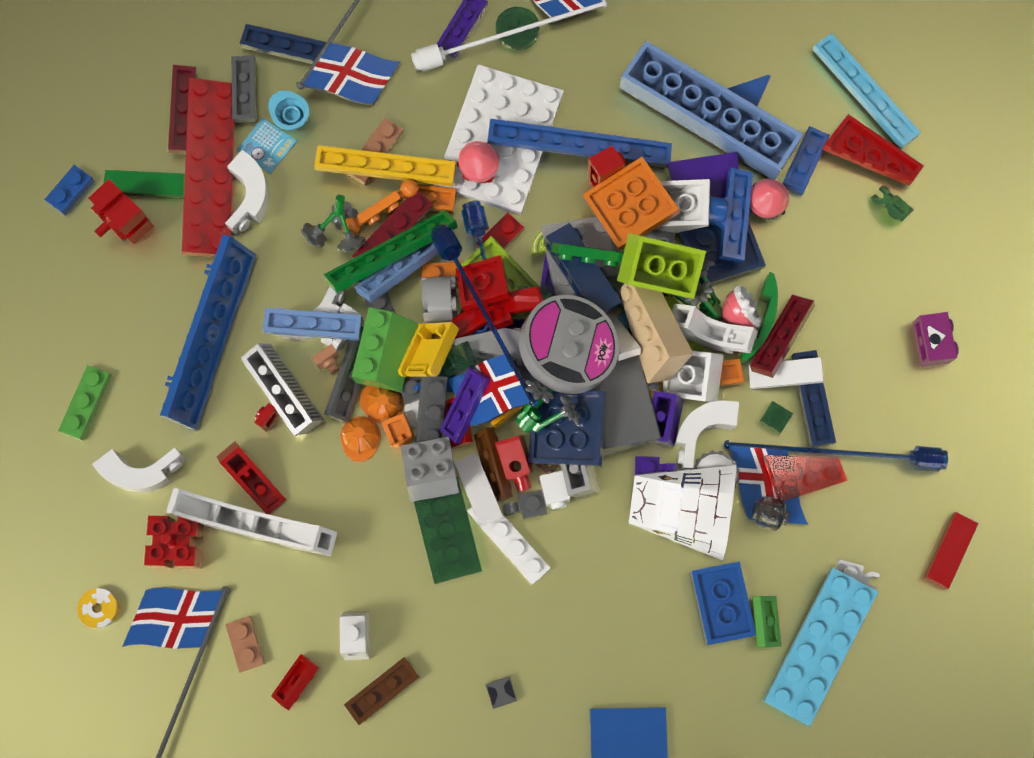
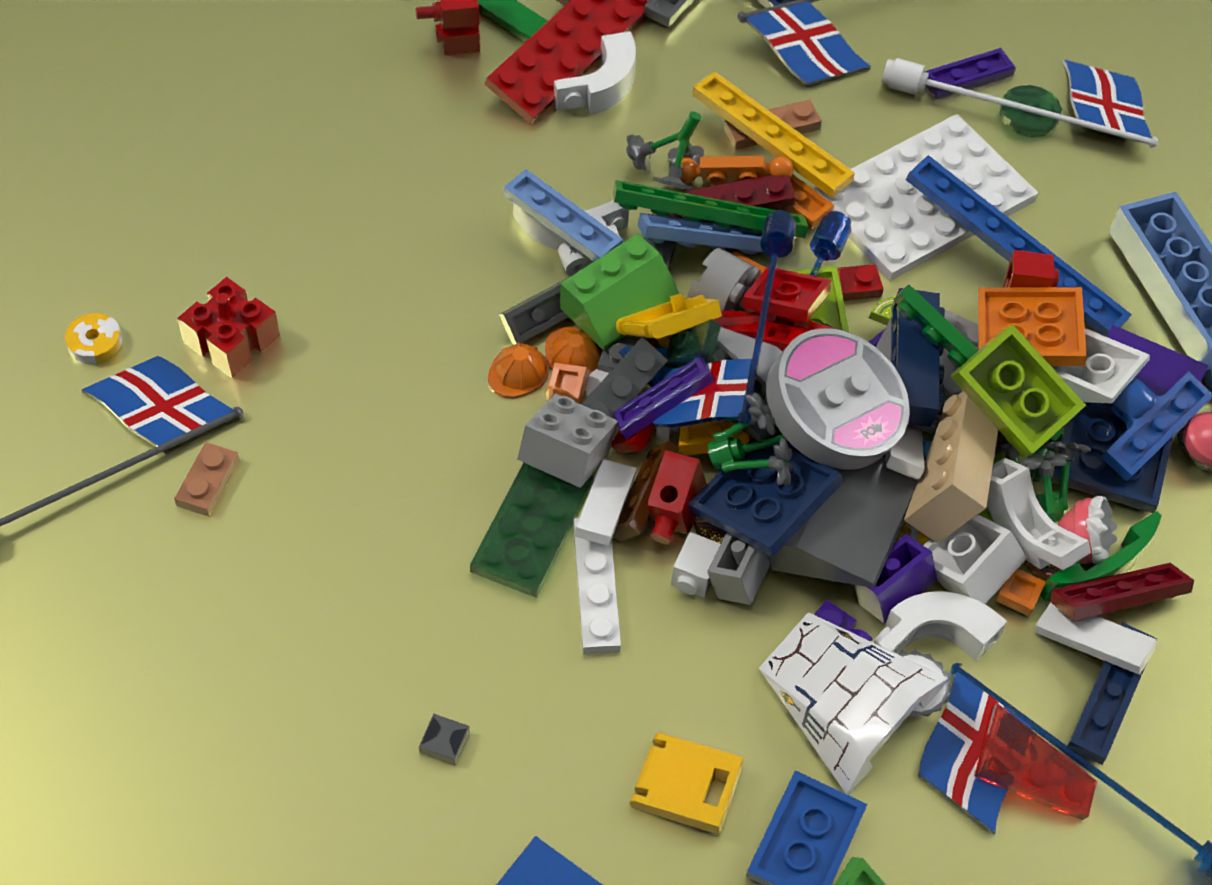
camera: 35 degrees right, 20 degrees down
bright green plate [58,365,112,441] -> none
white arch [92,448,186,493] -> none
blue piece [160,235,257,431] -> none
white arch [166,488,338,556] -> none
red slope [216,441,286,514] -> none
medium azure sticker [236,118,296,174] -> none
light grey brick [241,343,324,436] -> none
red plate [254,403,279,432] -> none
medium azure piece [268,90,310,131] -> none
red plate [271,654,319,710] -> none
nougat plate [311,344,340,375] -> none
white torso [340,611,370,660] -> none
reddish brown plate [344,657,420,725] -> none
coral hair [456,141,499,184] -> none
dark grey plate [503,490,547,520] -> none
clear smoke head [751,496,790,531] -> none
clear green plate [759,401,793,435] -> none
none -> yellow container [629,733,744,835]

